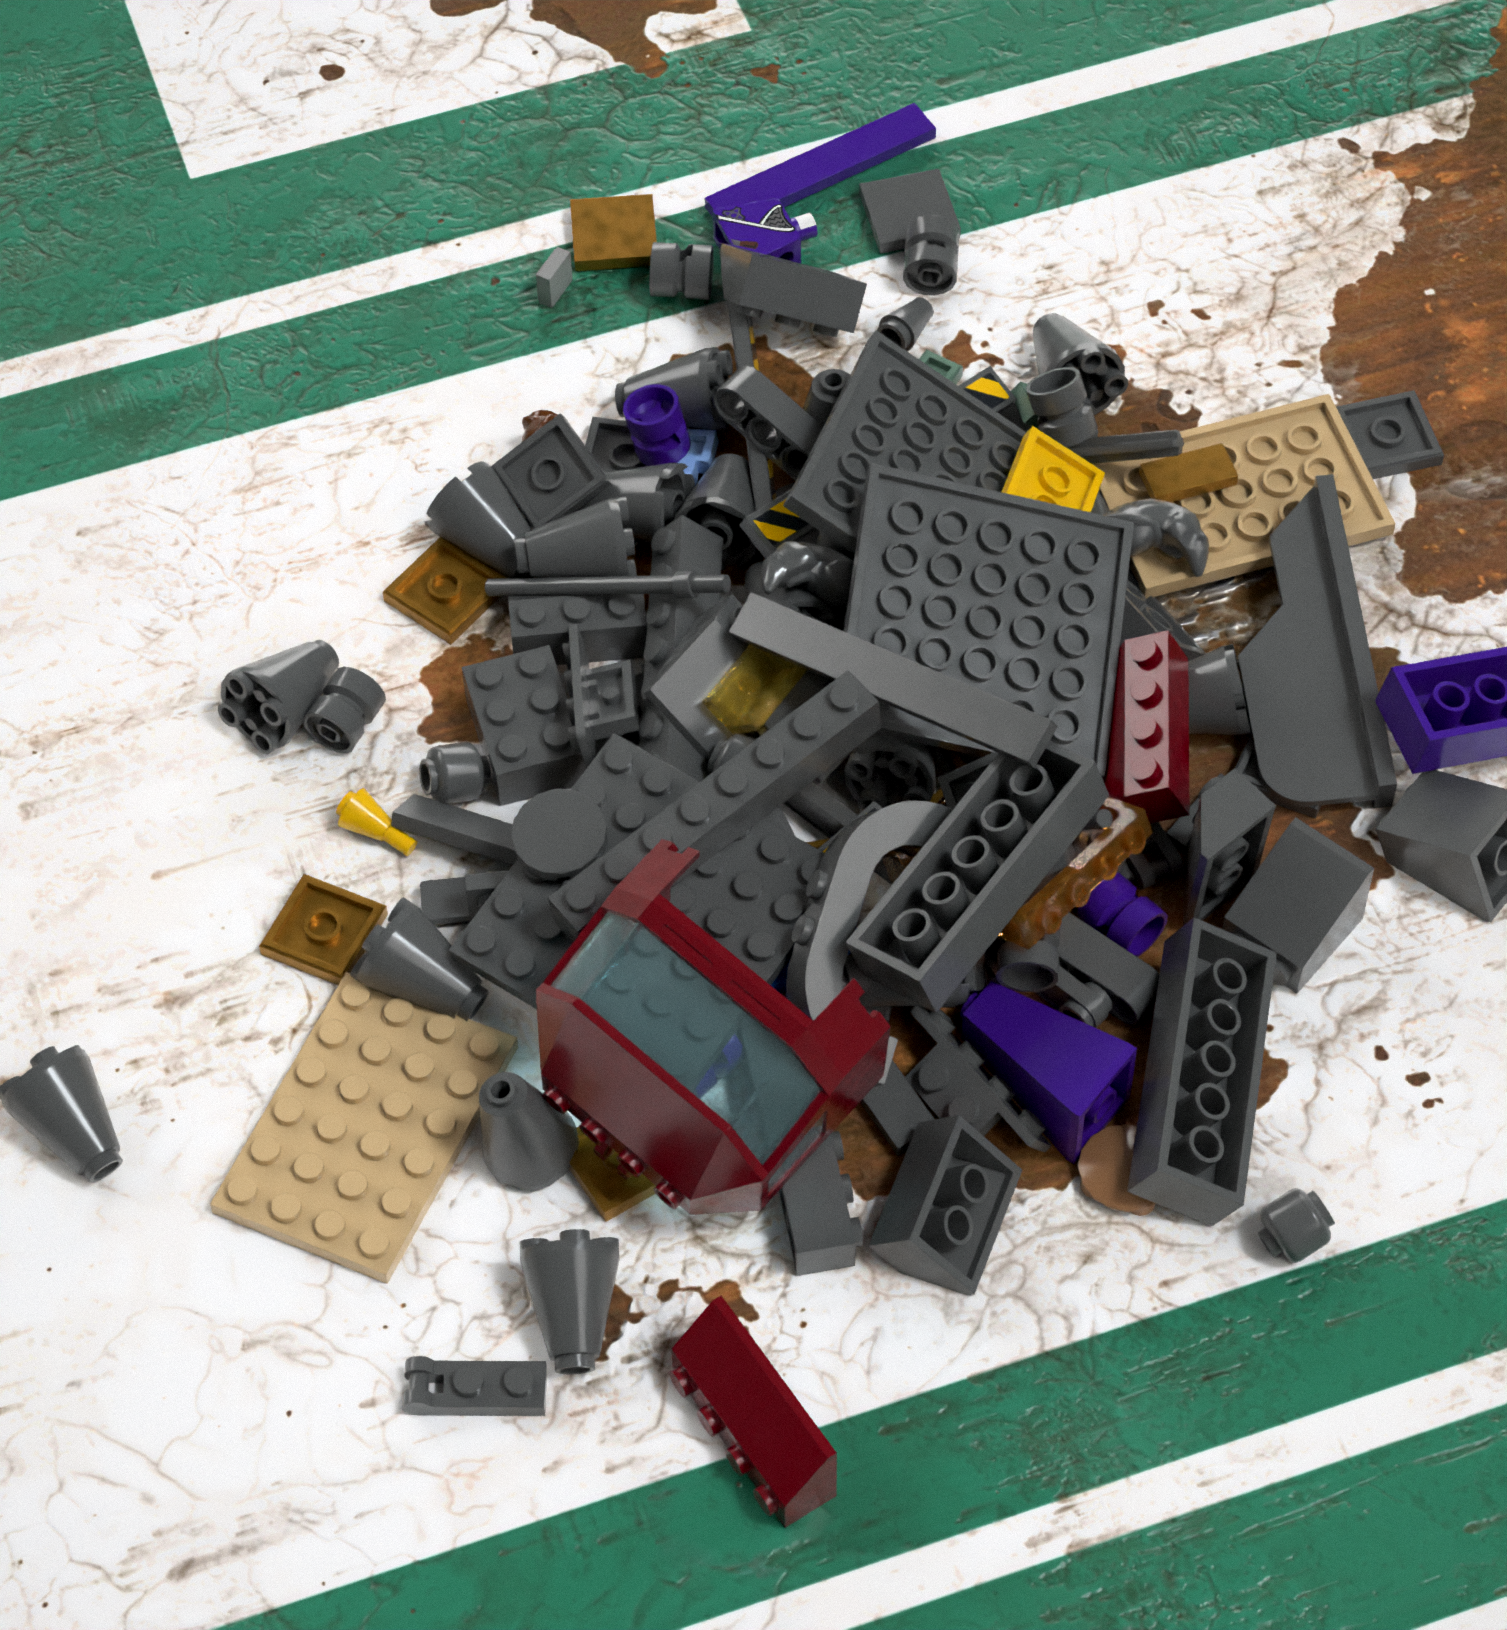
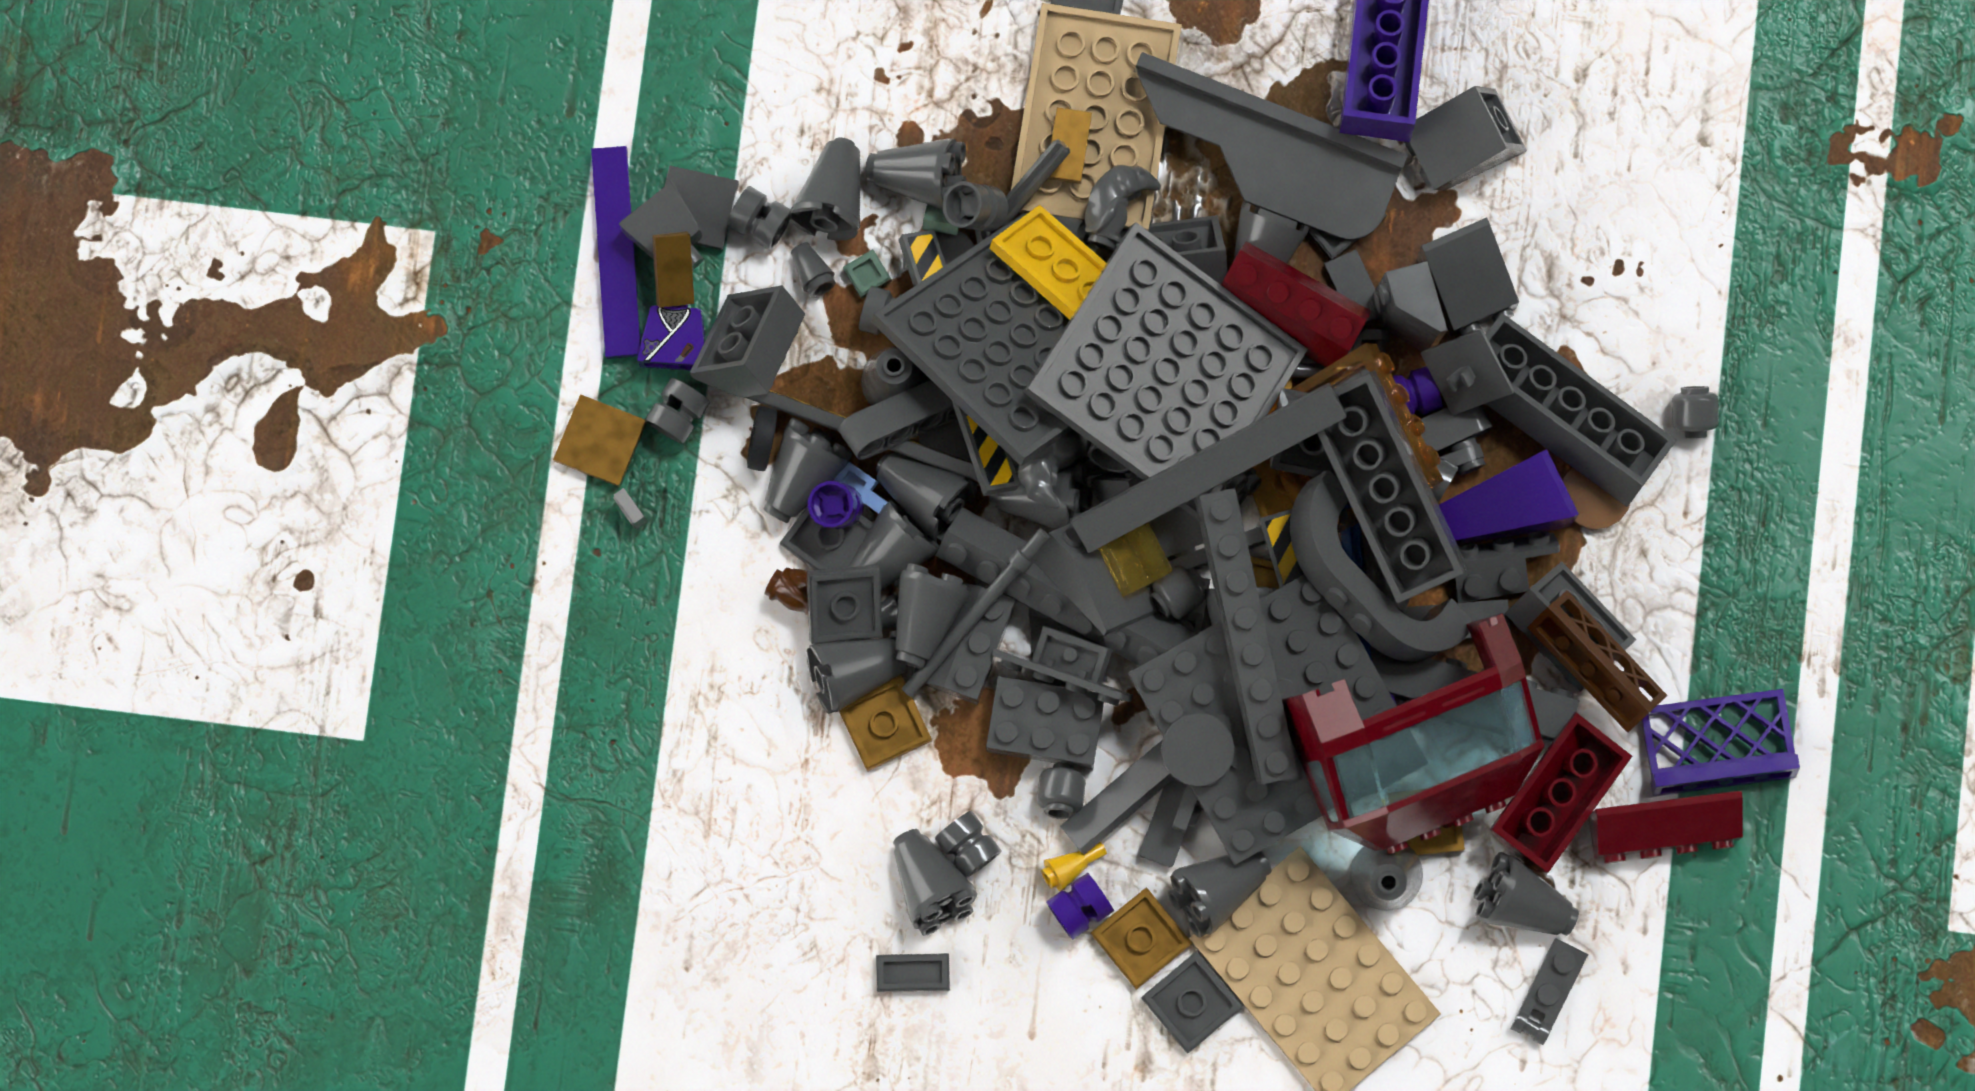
camera: 60 degrees left, 25 degrees up
none -> dark grey torso [619,181,704,270]
none -> pearl gold tile [652,231,694,308]
none -> black tyre [747,406,777,471]
none -> dark grey cone [790,137,860,241]
none -> dark grey tile [876,953,950,992]
none -> dark purple wheel [1046,873,1114,940]
none -> dark grey tile [1141,951,1243,1054]
none -> dark grey piece [1420,329,1515,415]
none -> dark red slope [1490,712,1633,873]
none -> reddish brown fence [1527,590,1668,733]
none -> dark purple fence [1641,689,1800,797]

